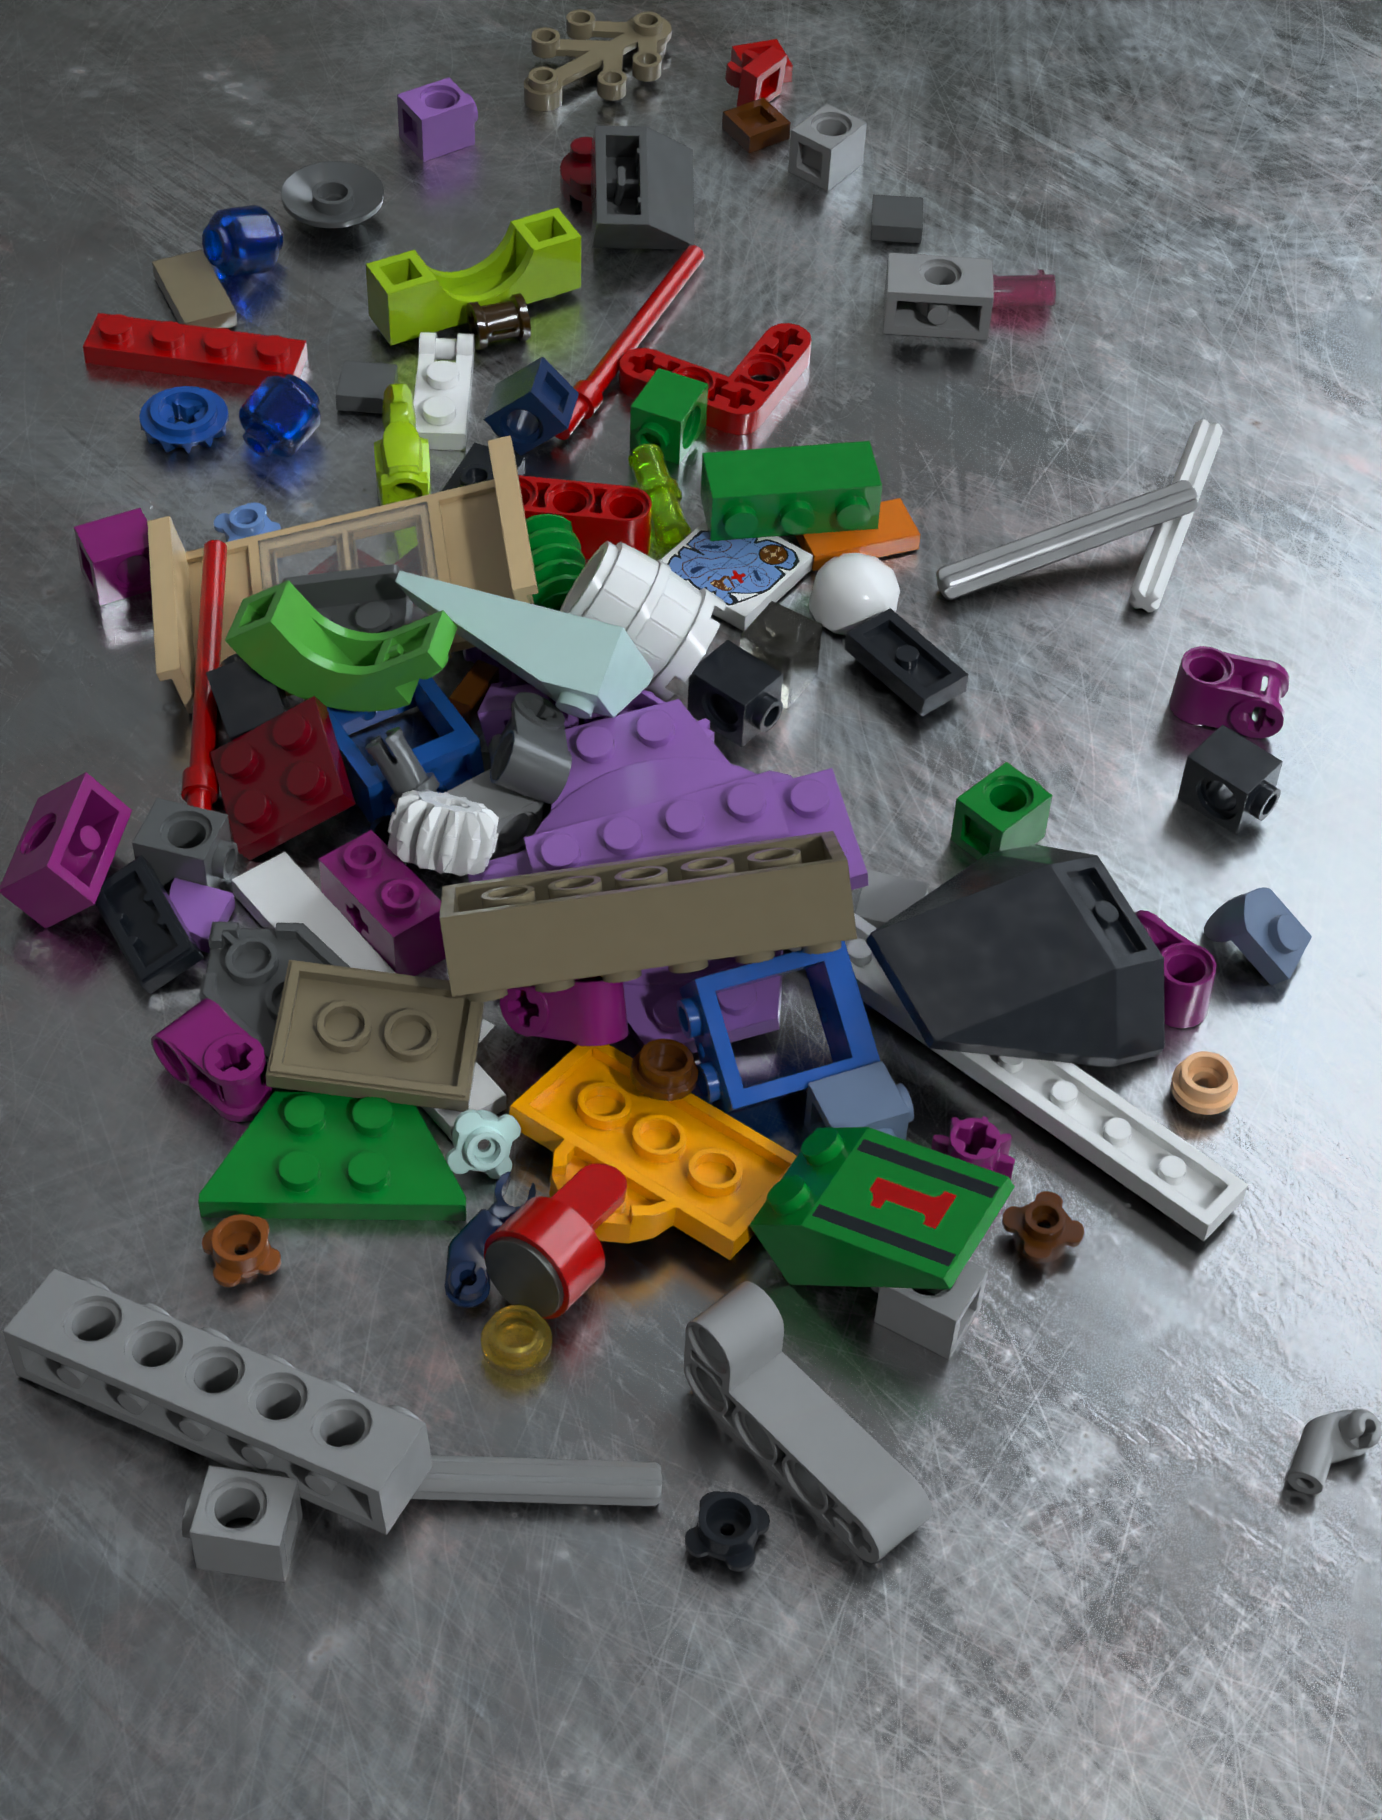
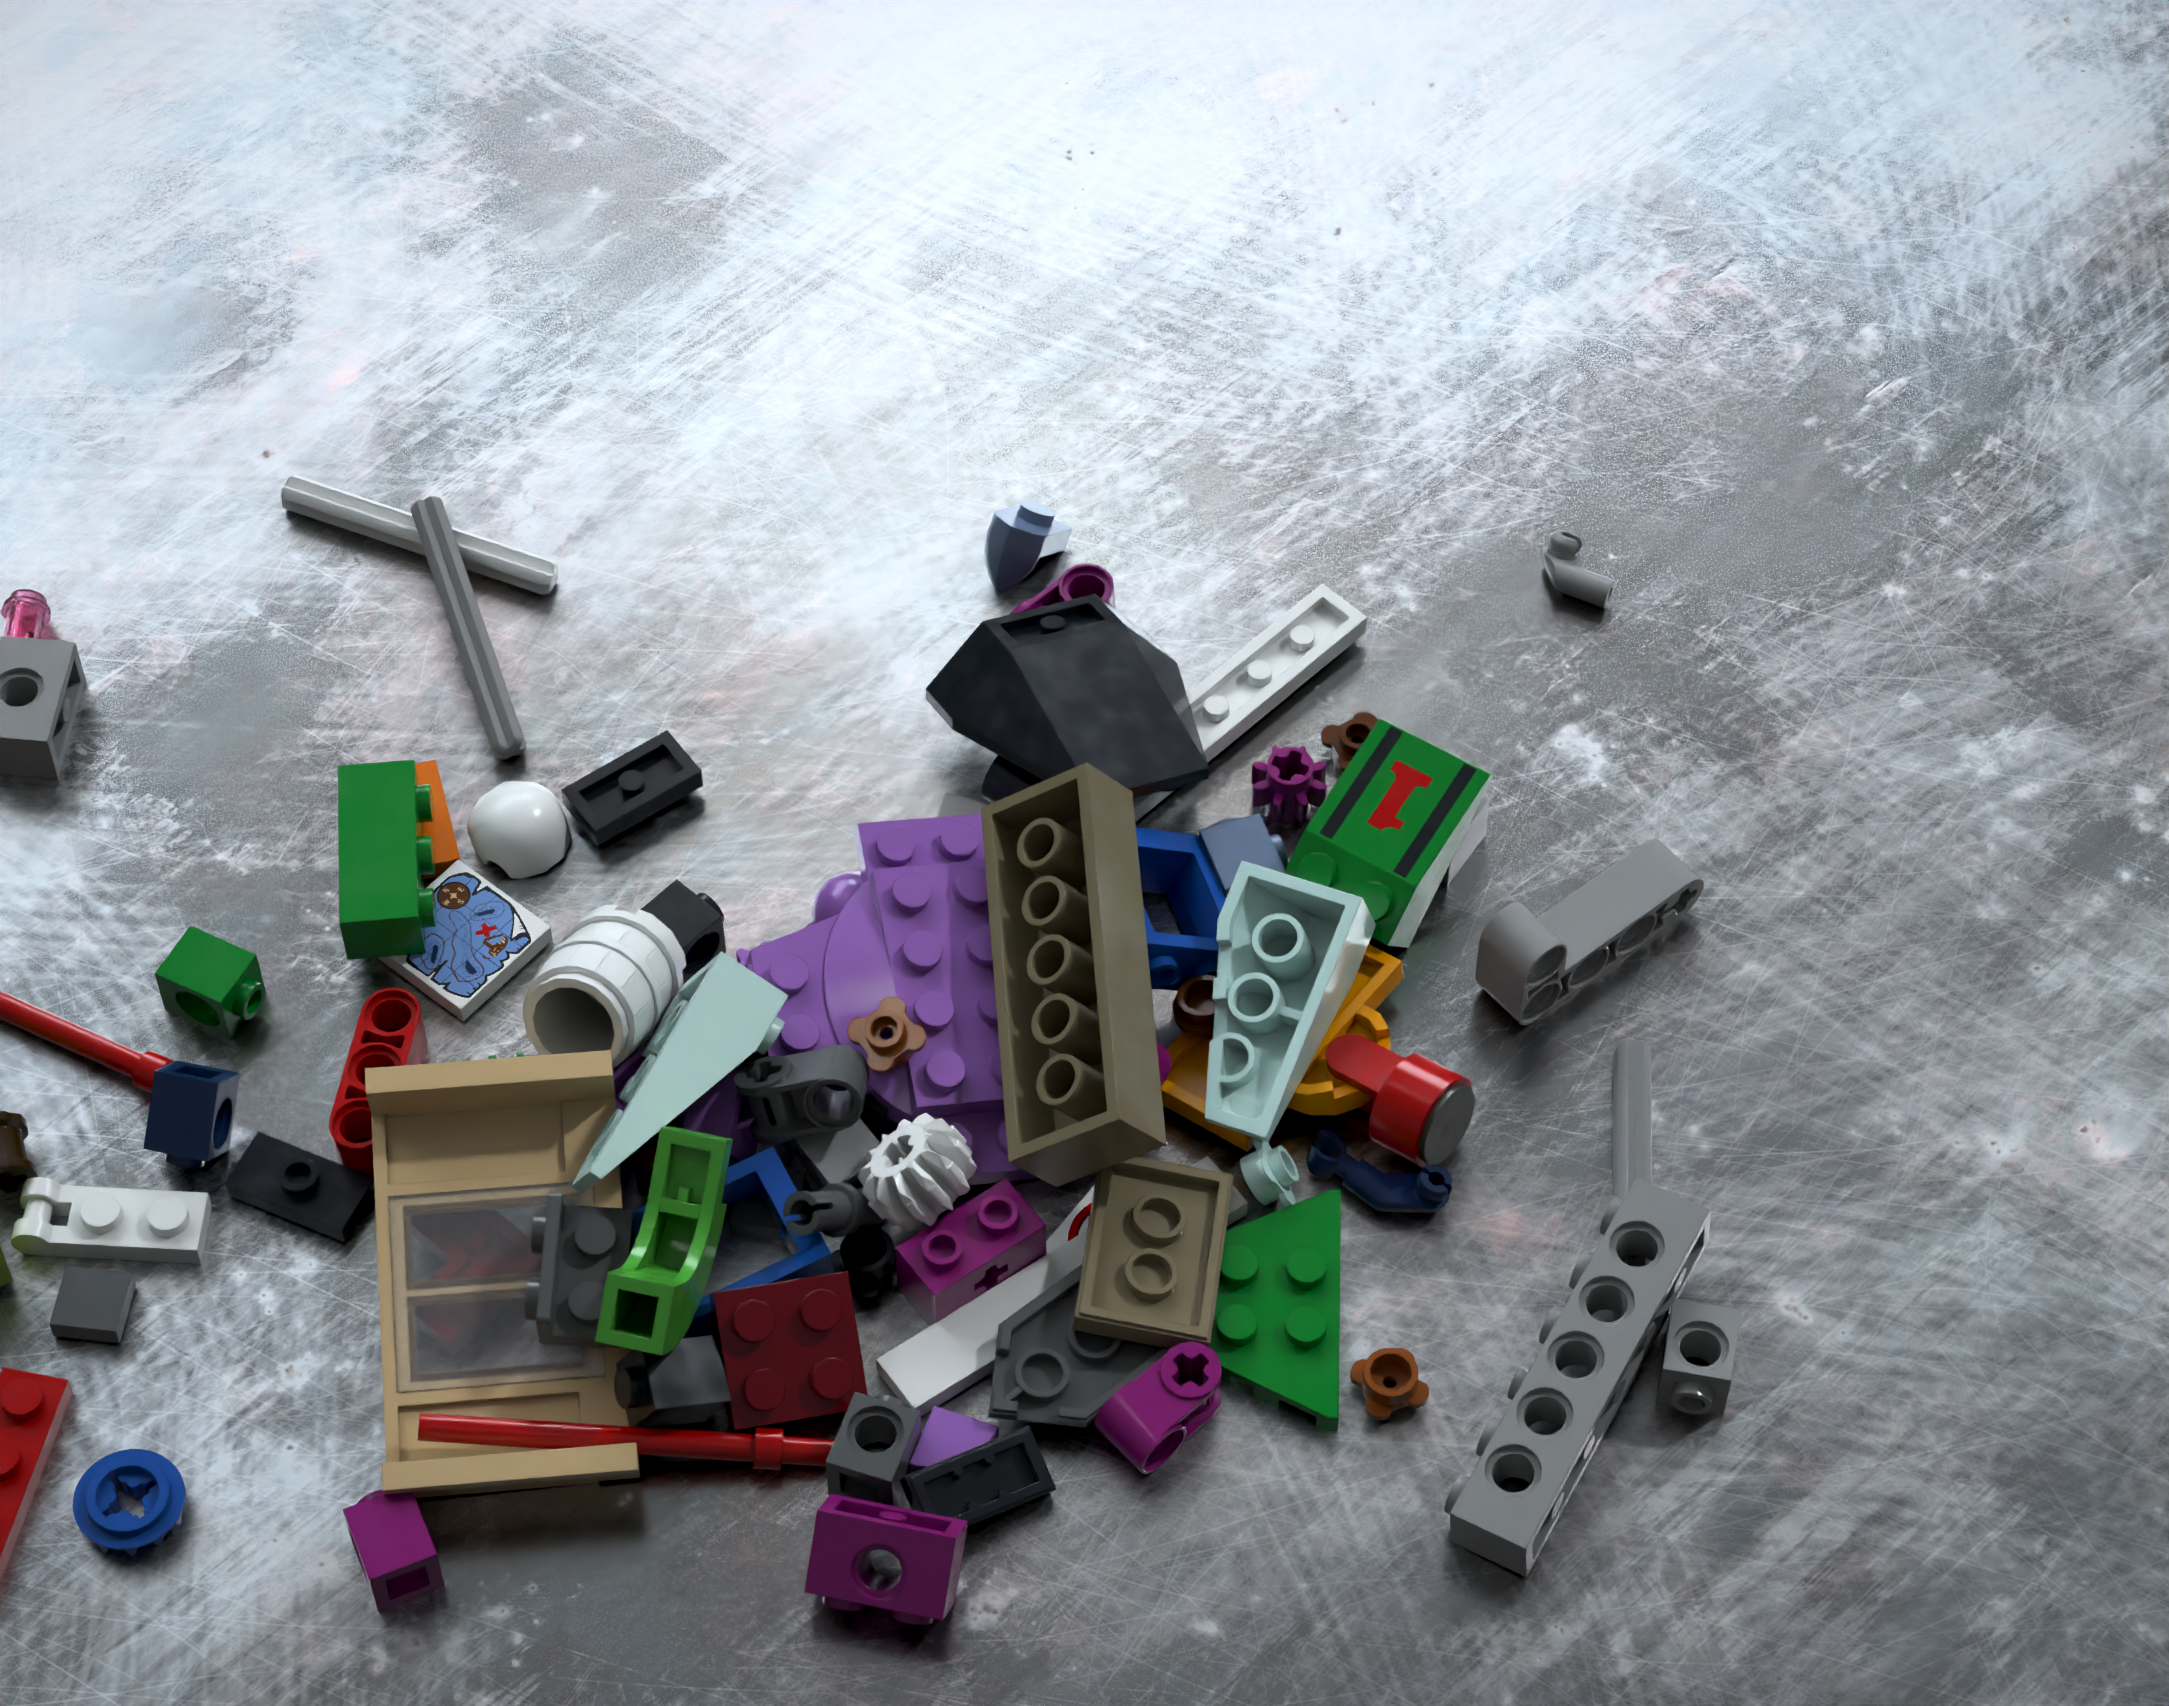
camera: 85 degrees left, 5 degrees up
medium blue plate [214,502,281,542] -> none
clear blue head [238,374,321,457] -> none
lime animal [374,383,431,561] -> none
clear yellow plate [481,1305,552,1375] -> none
red beam [619,323,812,435] -> none
clear neon green pin [628,444,691,549] -> none
black plate [685,1491,770,1572] -> none
clear smoke brick [740,601,823,710] -> none
green brick [950,762,1053,860] -> none
magenta piece [1169,646,1290,739] -> none
light nougat plate [1171,1051,1238,1115] -> none
black brick [1178,725,1283,835] -> none
none -> dark orange plate [847,996,927,1073]
none -> light aqua wedge [1205,861,1376,1142]

